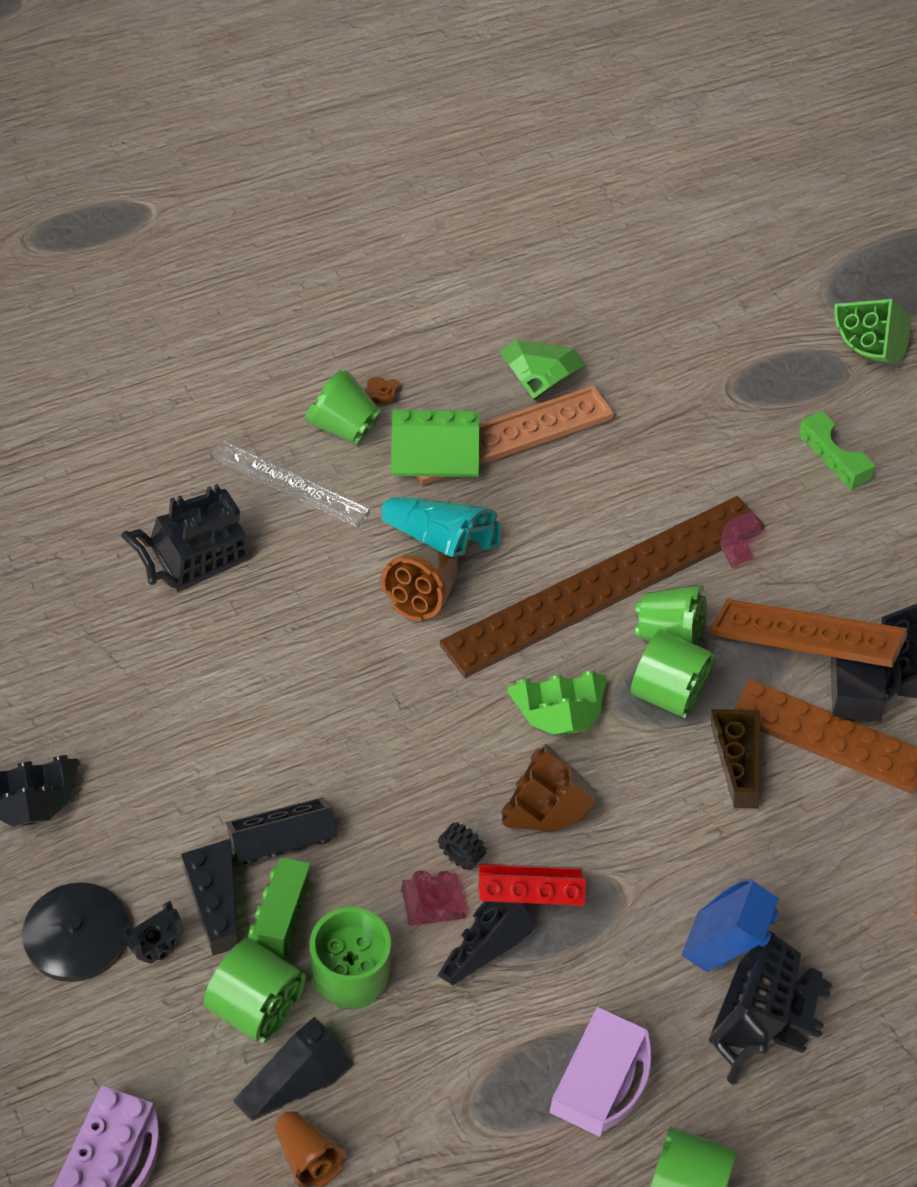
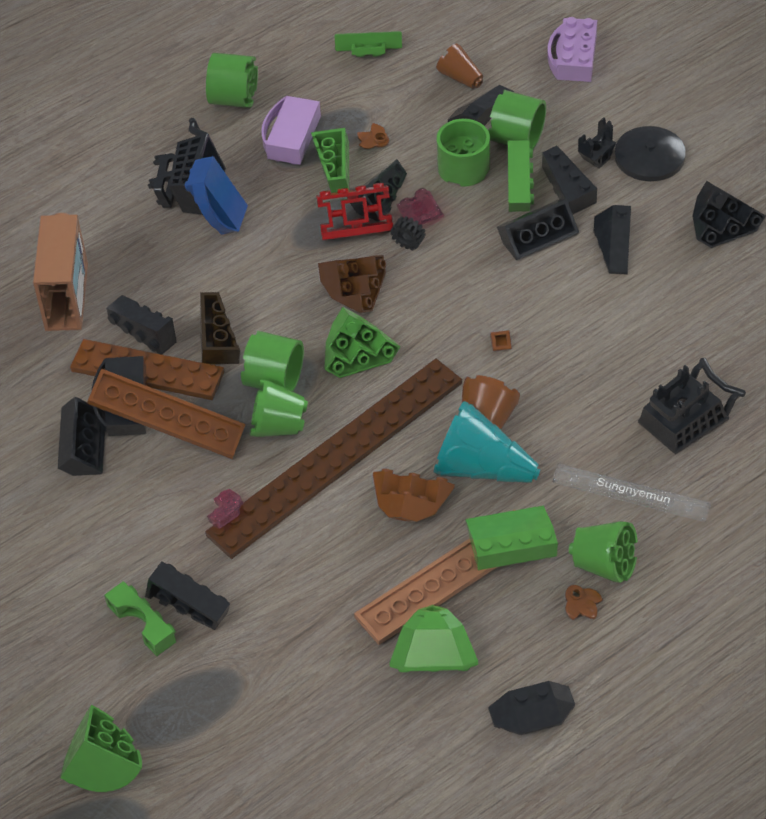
camera: 175 degrees right, 0 degrees up
none -> black wedge [106,295,177,355]
none -> black wedge [145,561,230,630]
none -> bright green wedge [311,128,350,193]
none -> dark orange plate [357,123,389,149]
none -> dark orange brick [373,469,455,522]
none -> black wedge [488,681,575,735]
none -> dark orange slope [490,330,512,351]
none -> black wedge [593,205,631,275]

